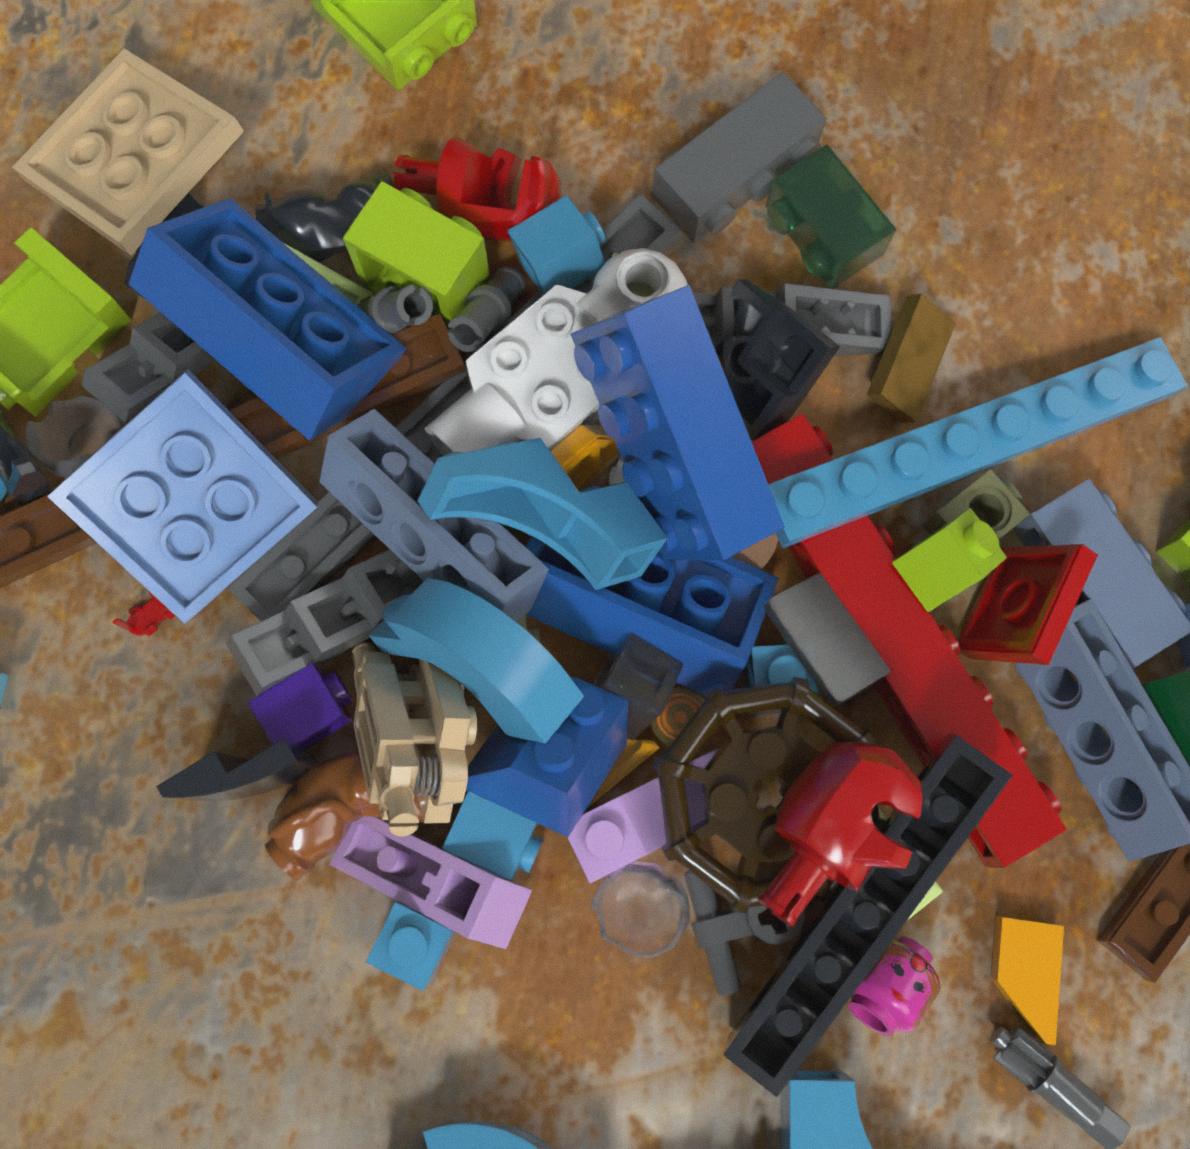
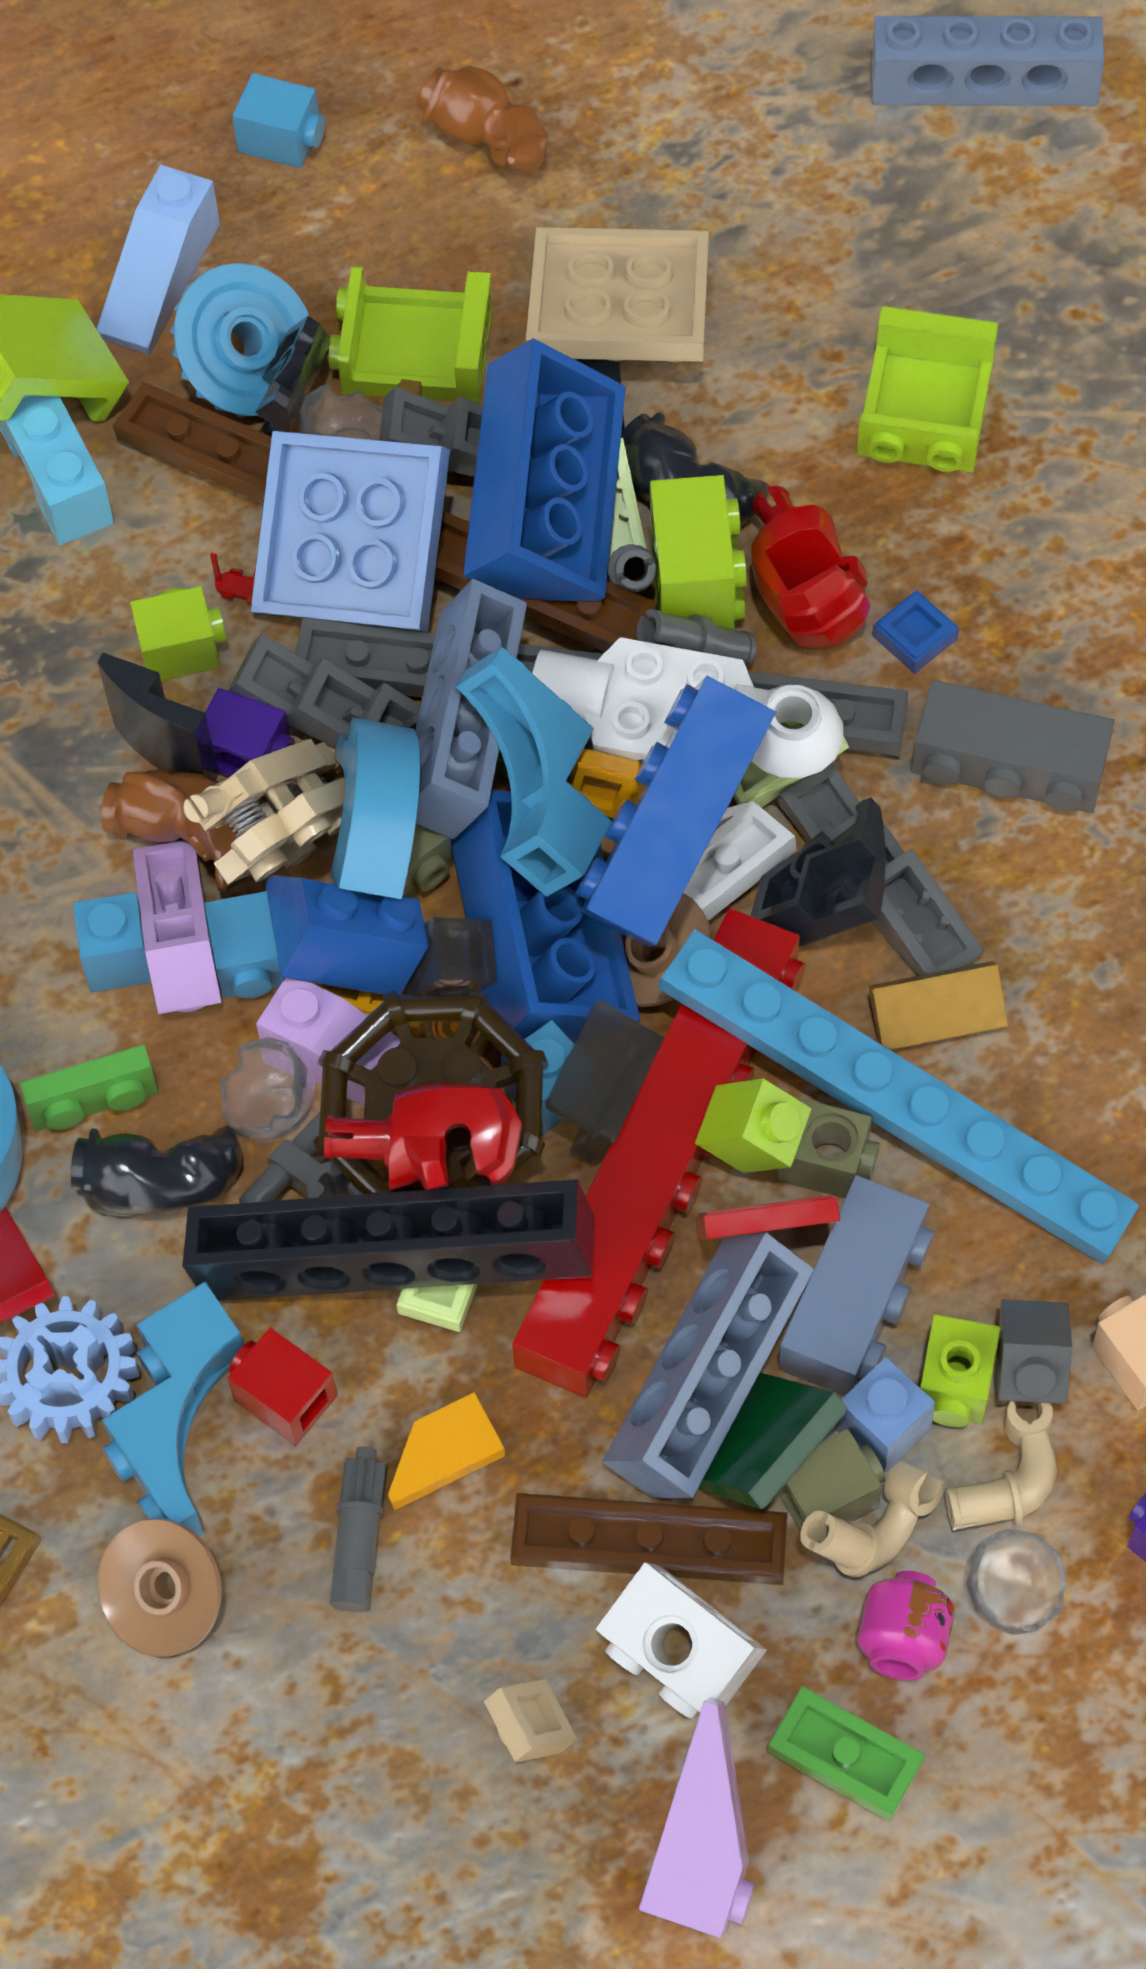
camera: 60 degrees right, 15 degrees down
dark azure brick [507,195,606,295] -> none
clear green brick [765,144,897,289] -> none
dark pink head [848,936,941,1036] -> none
none -> bright green plate [19,1044,159,1132]
none -> black animal [70,1125,242,1216]
none -> lime brick [130,586,227,681]
none -> red brick [227,1327,338,1446]
none -> blue tile [872,590,959,674]

